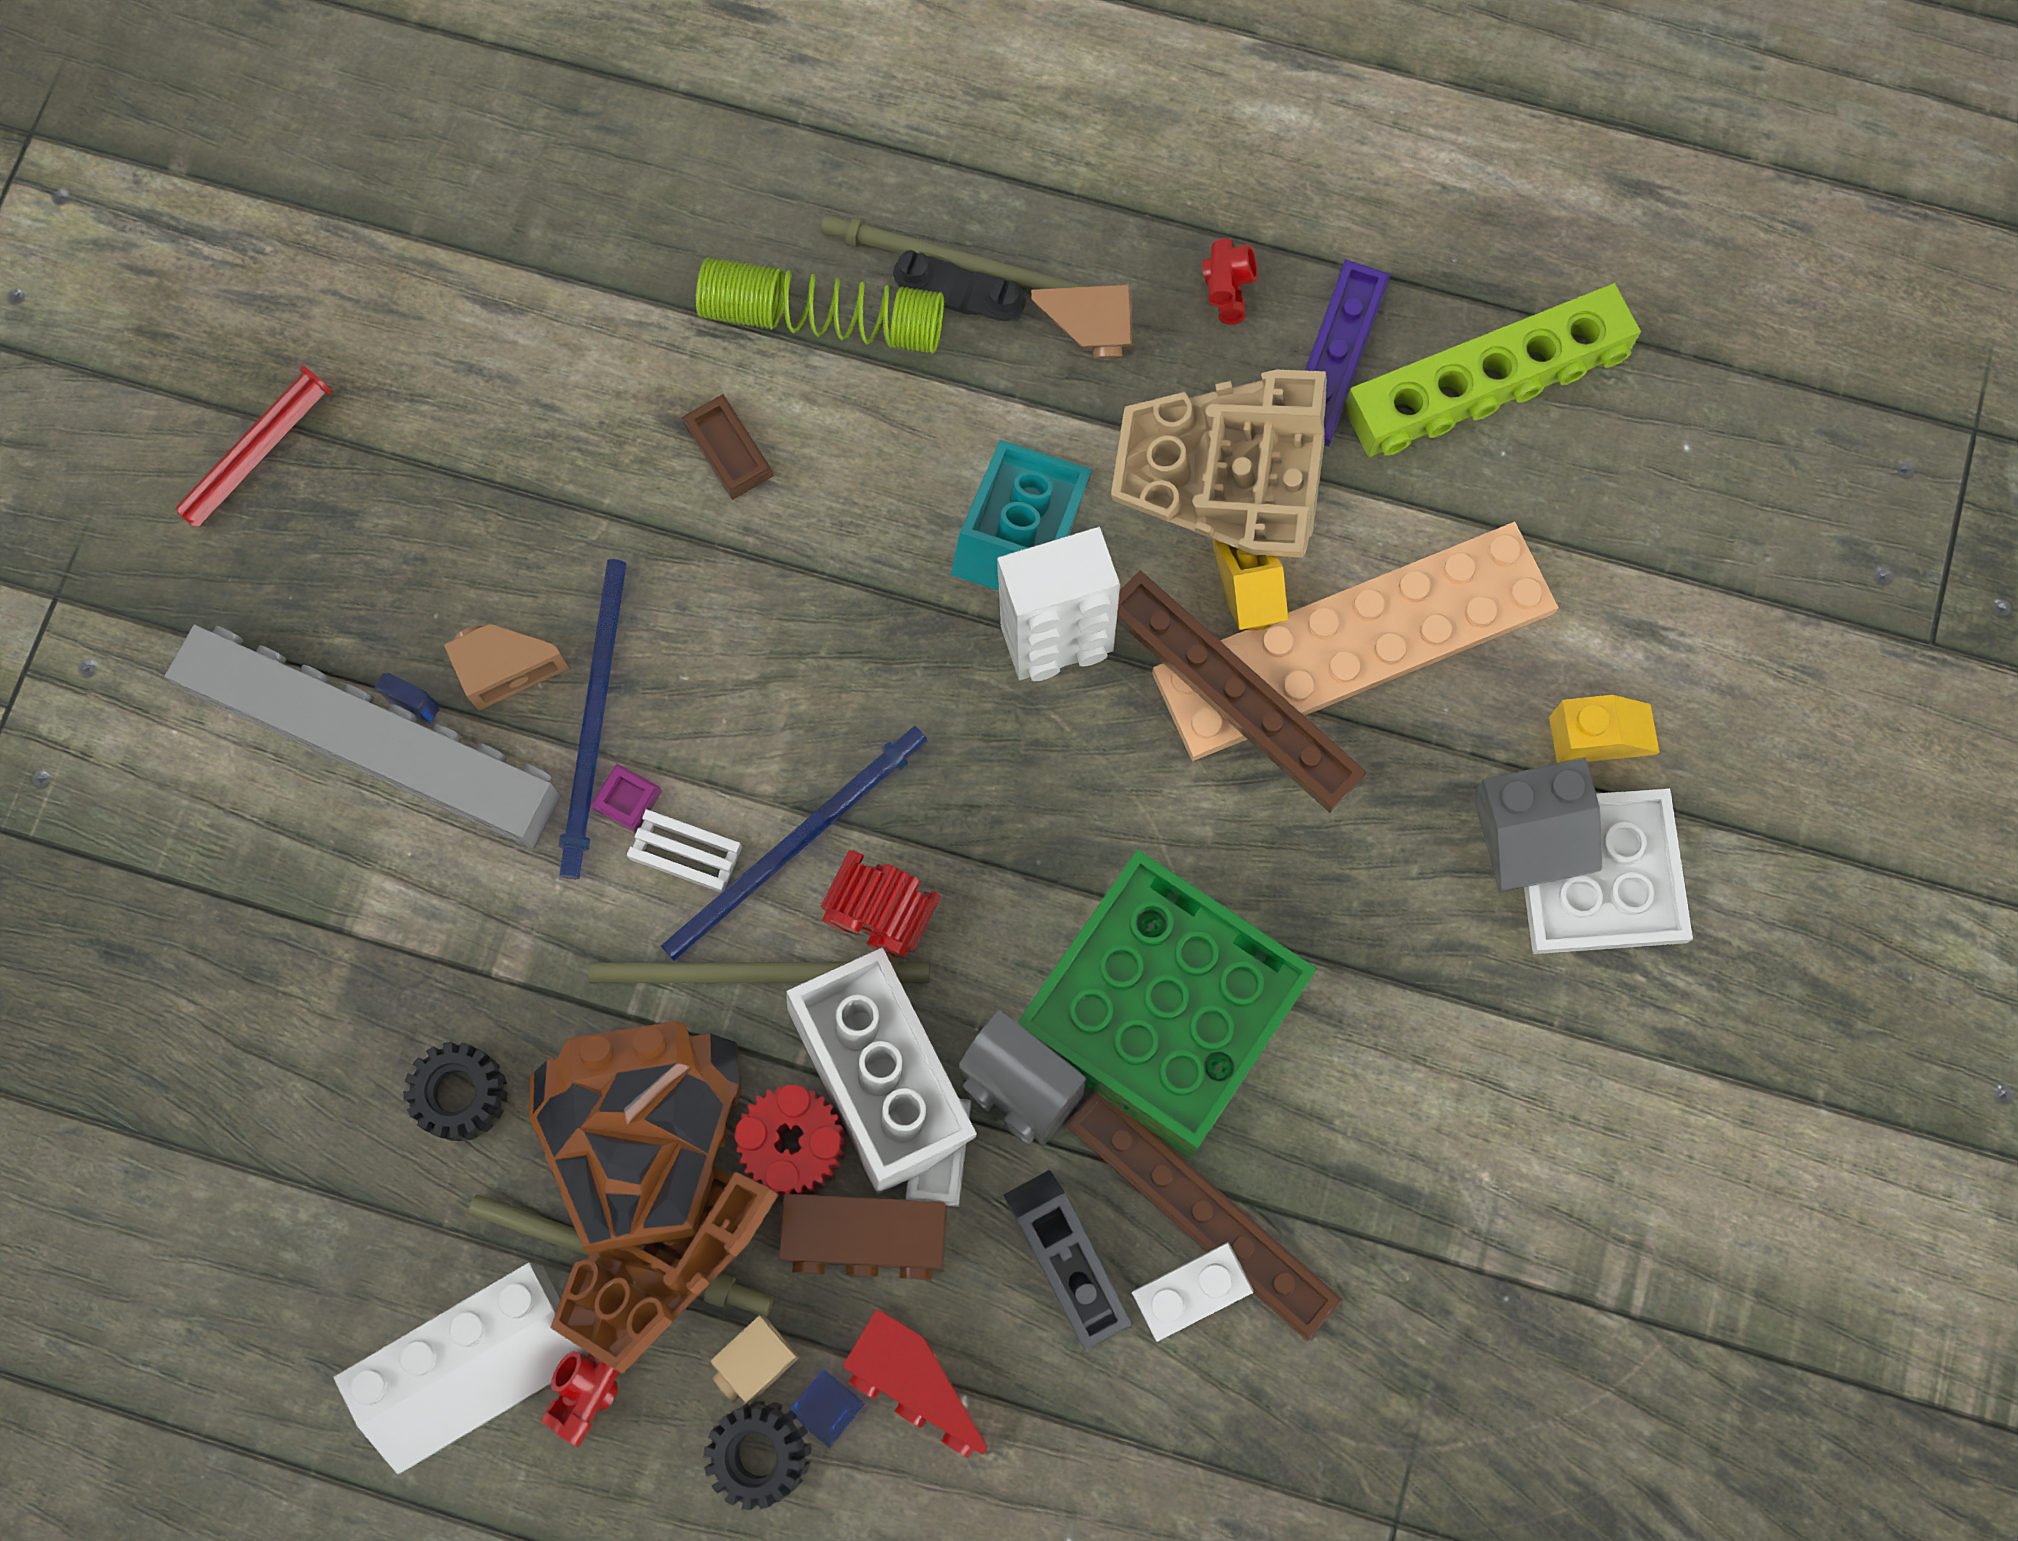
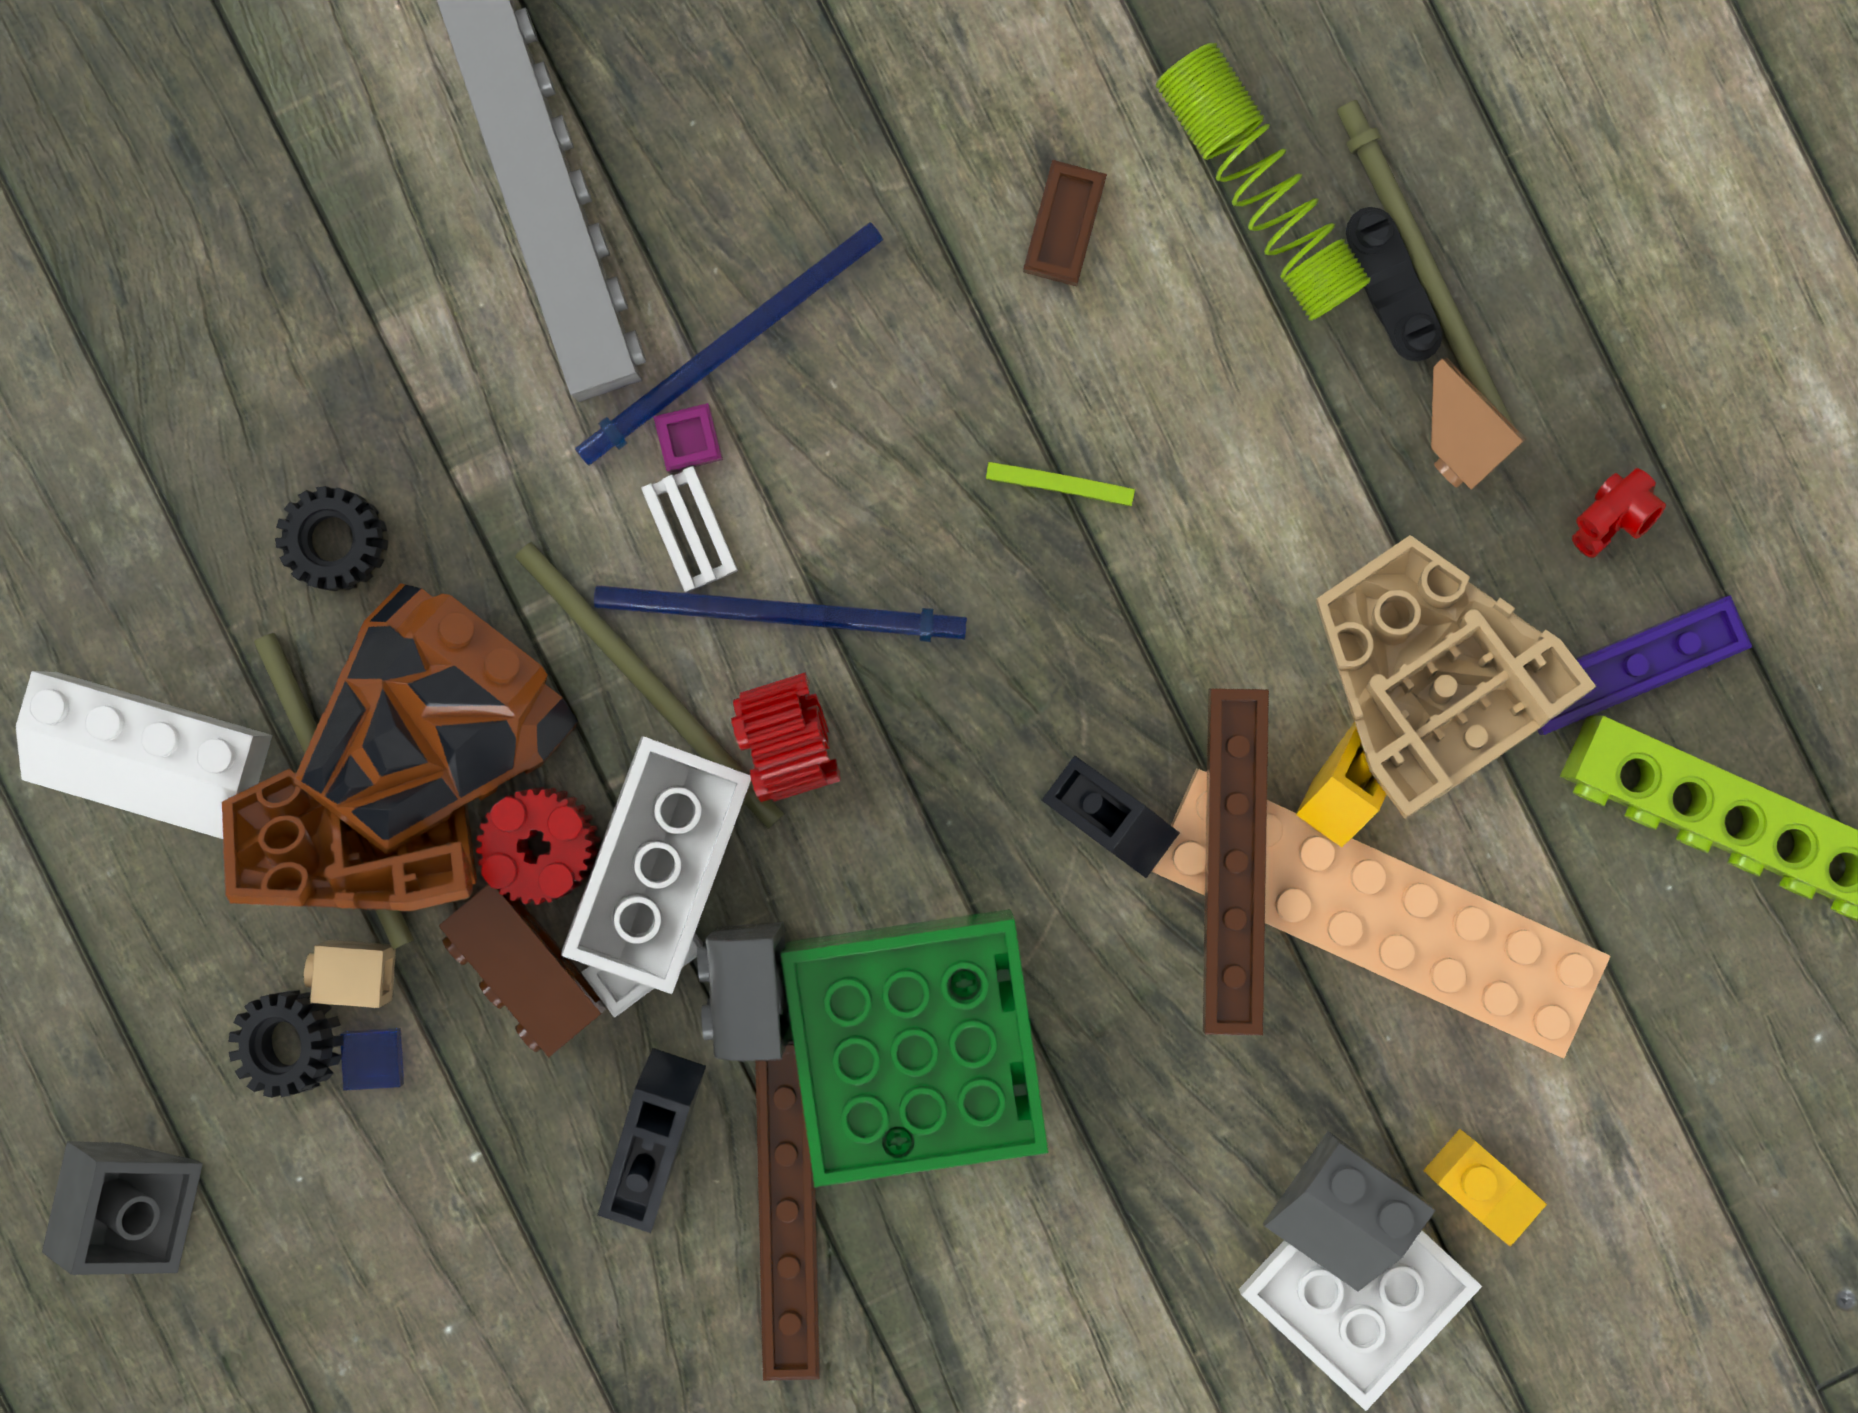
camera: 50 degrees right, 15 degrees up
clear blue tile [374,673,440,724] -> none
medium nougat slope [443,623,570,711] -> none
red plate [540,1351,619,1448] -> none
red slope [842,1309,988,1458] -> none
teal slope [950,439,1092,591] -> none
white brick [997,527,1120,681] -> none
white plate [1132,1242,1254,1342] -> none
none -> lime piece [986,462,1135,506]
none -> black slope [1041,755,1180,878]

